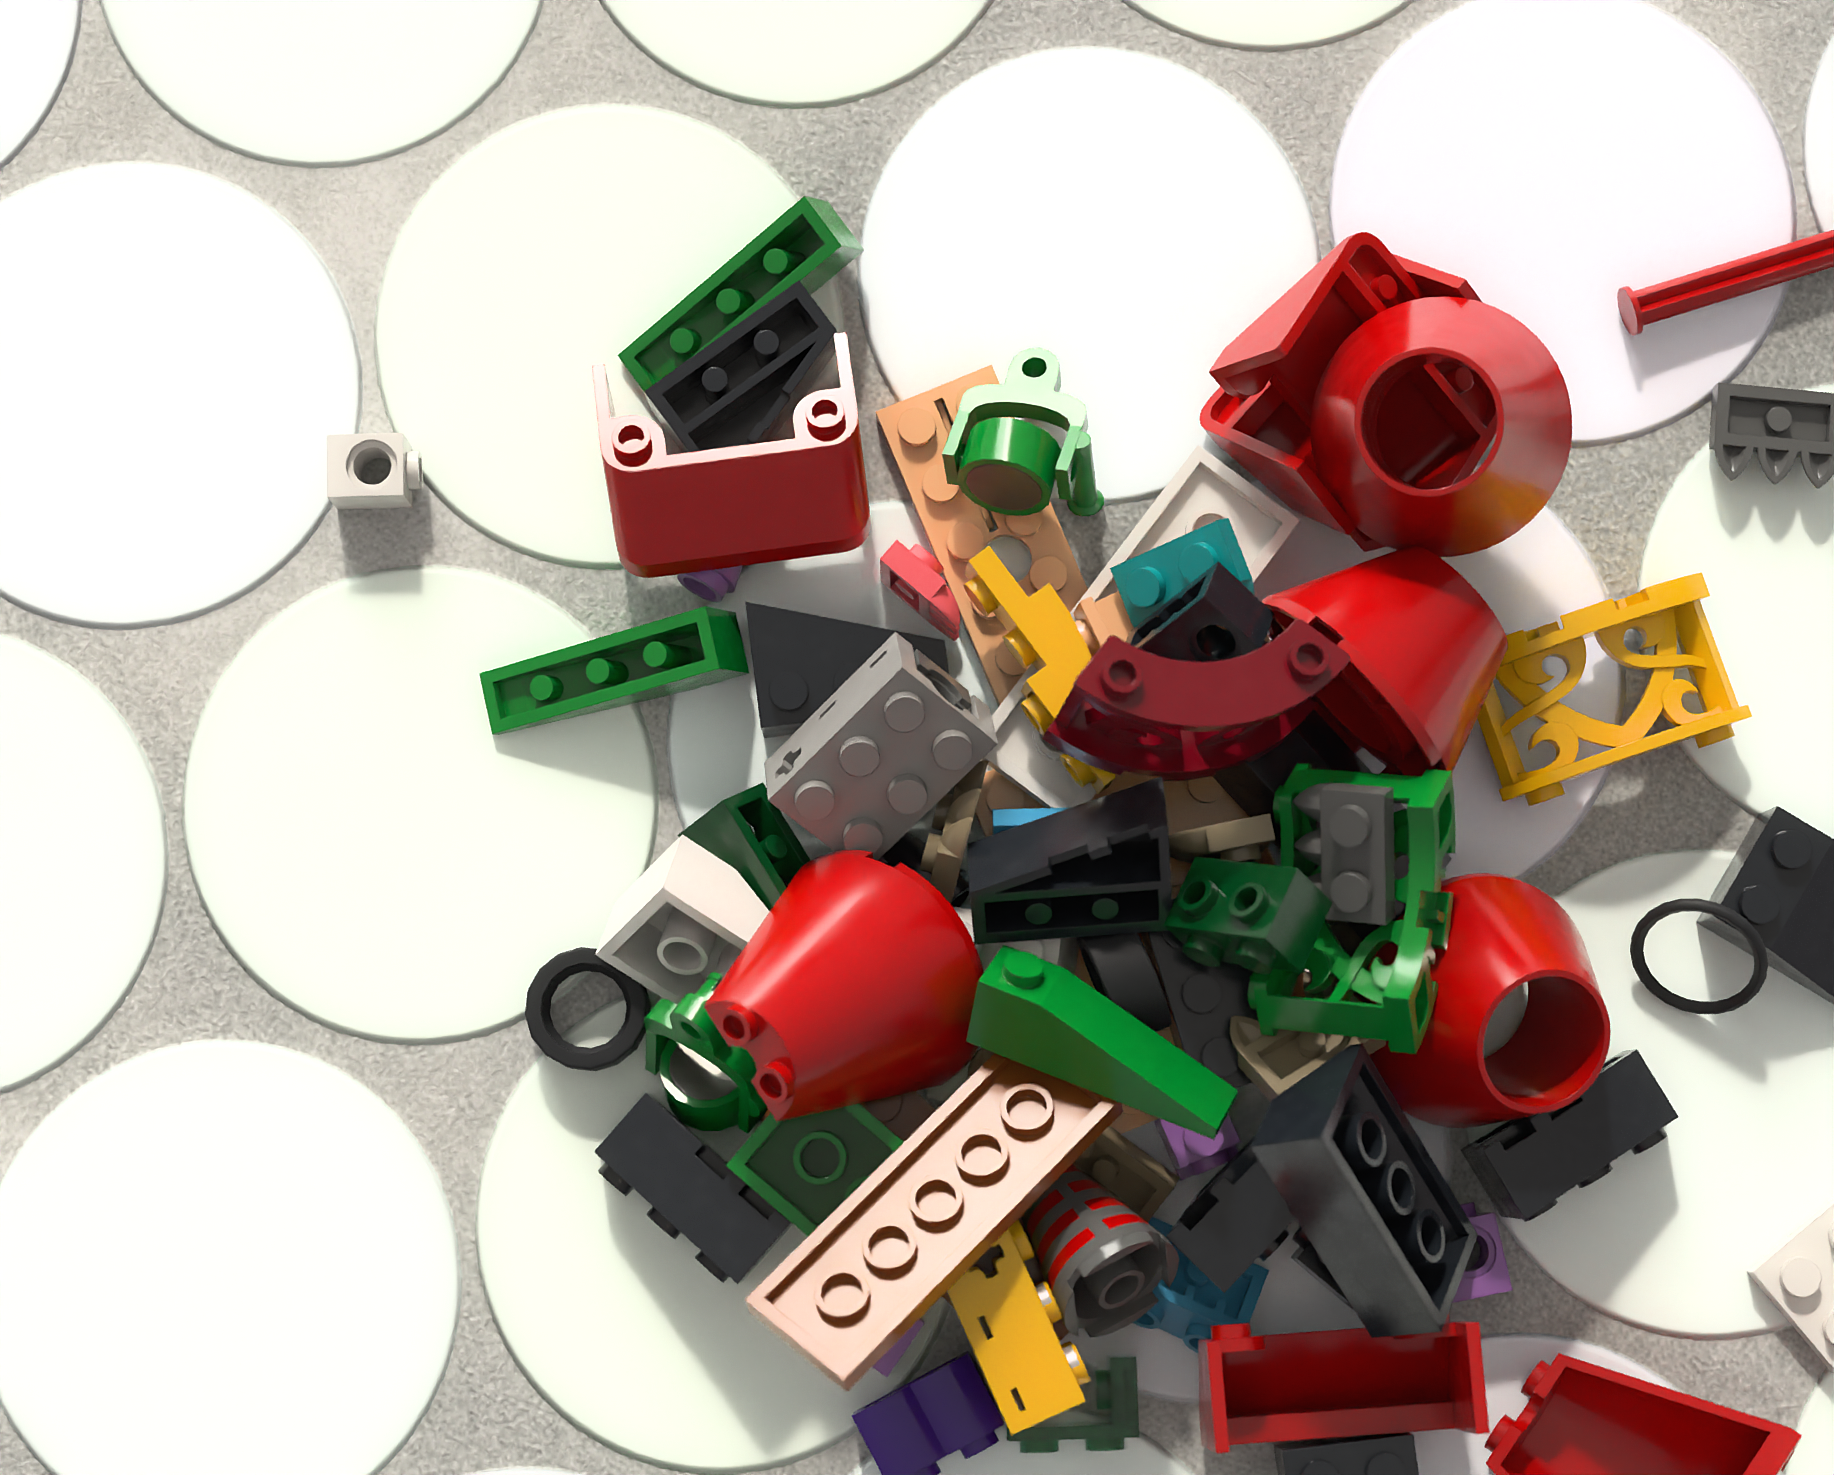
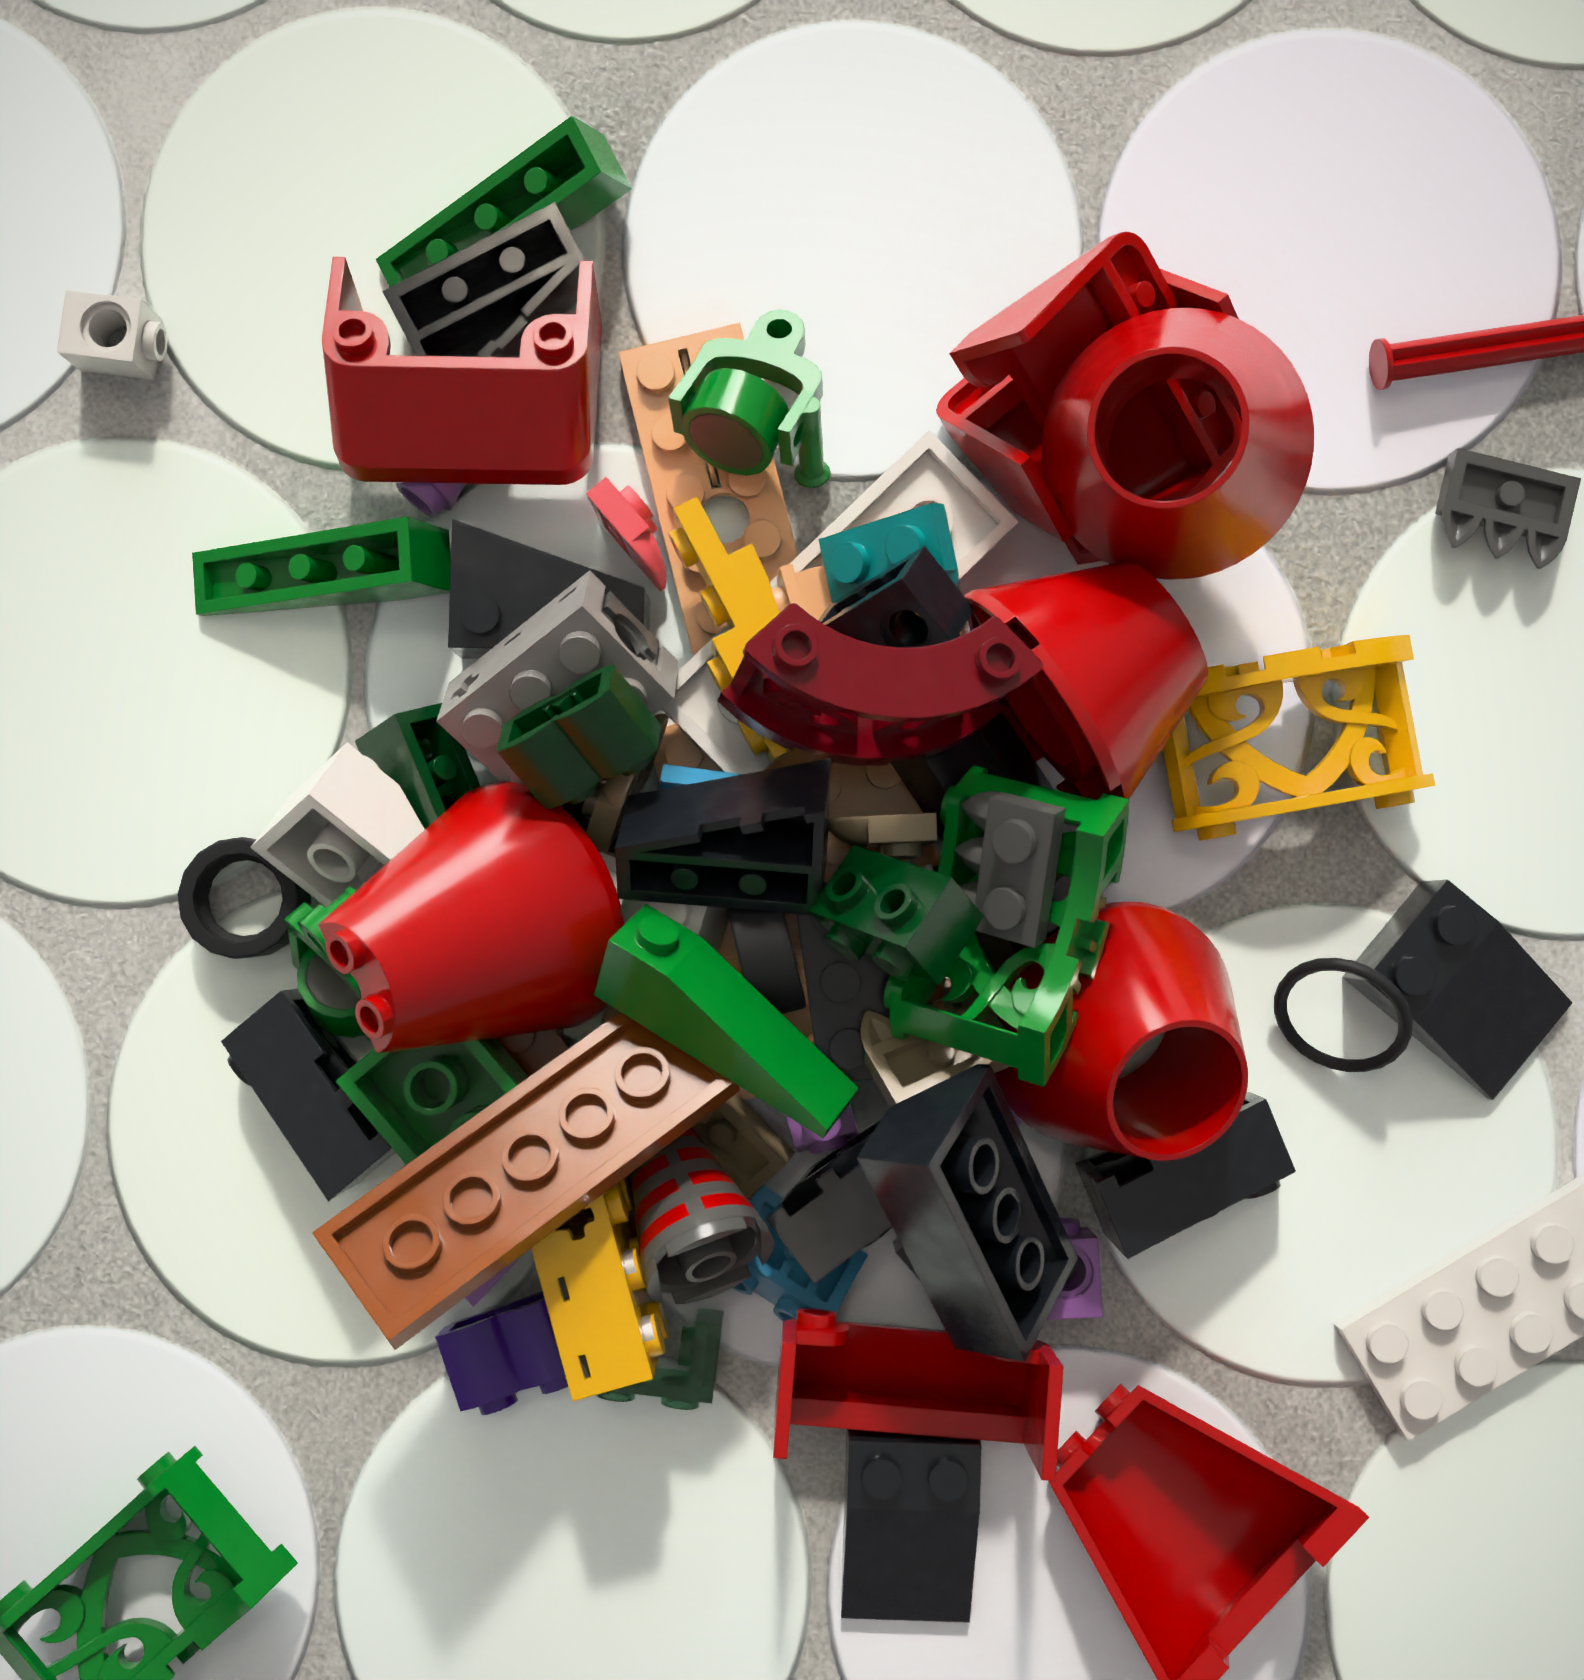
camera: 10 degrees right, 5 degrees up
none -> dark green brick [496,664,660,809]

